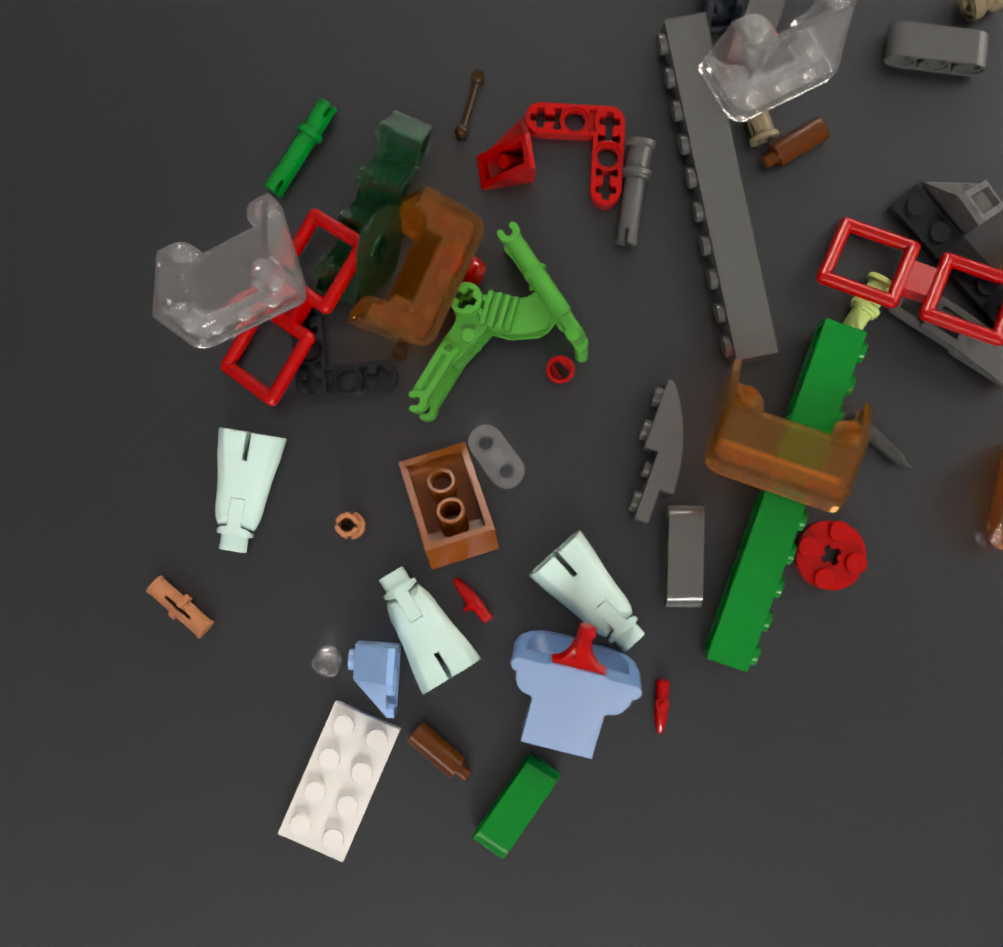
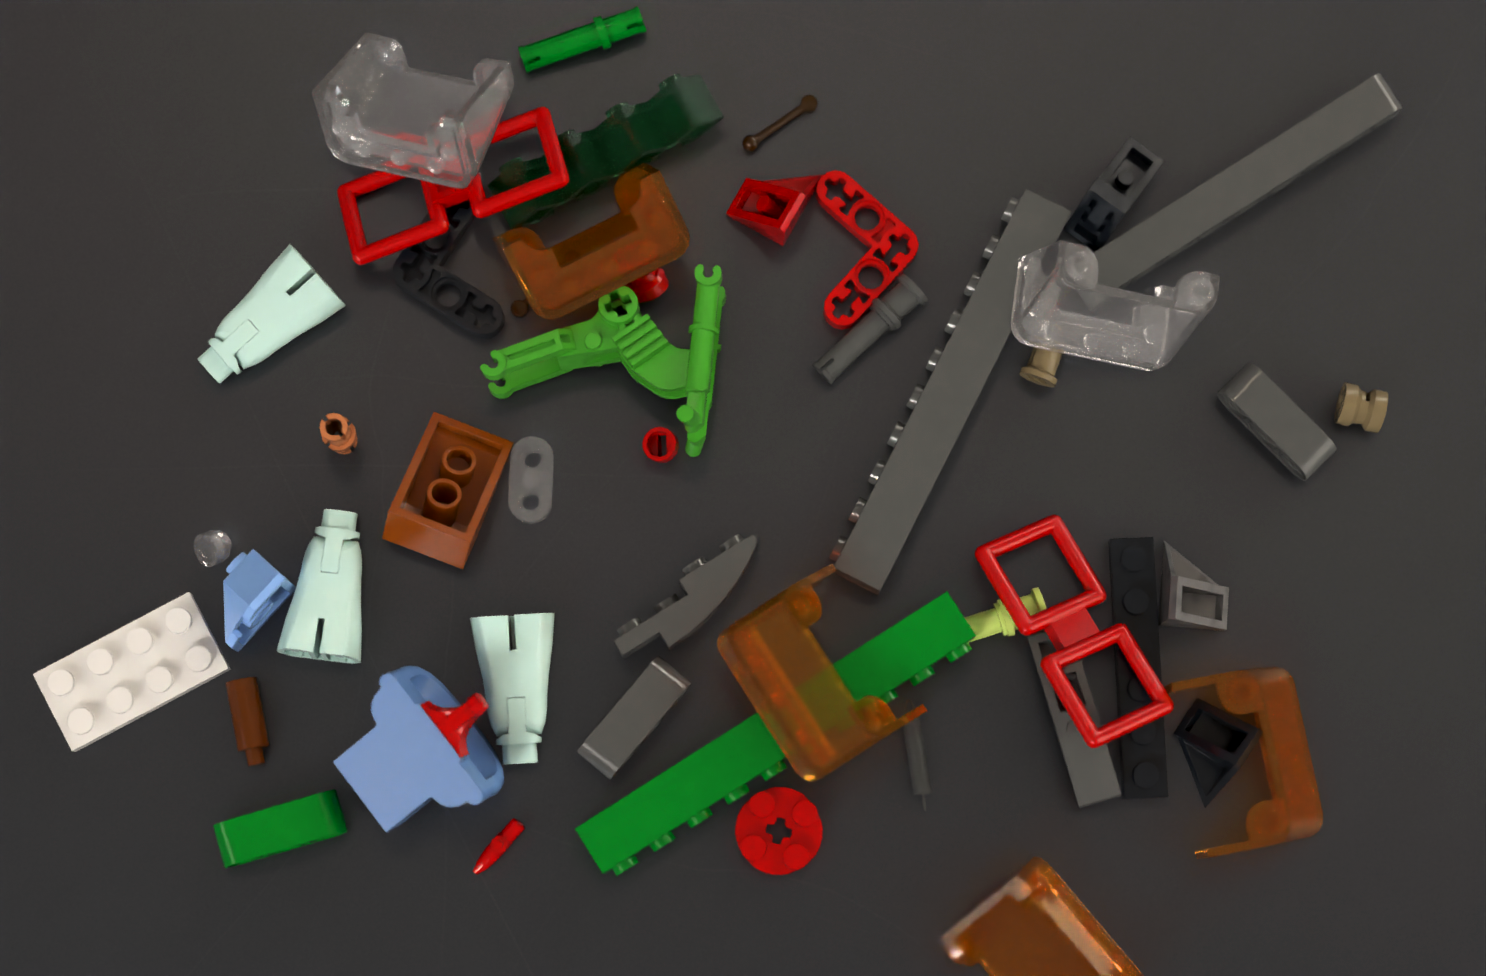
camera: 30 degrees right, 5 degrees down
nougat pin [146,575,214,639] -> none
clear green piece [356,205,402,296] -> none
red helmet [453,577,493,623] -> none
reddish brown cylinder [760,117,830,168] -> none

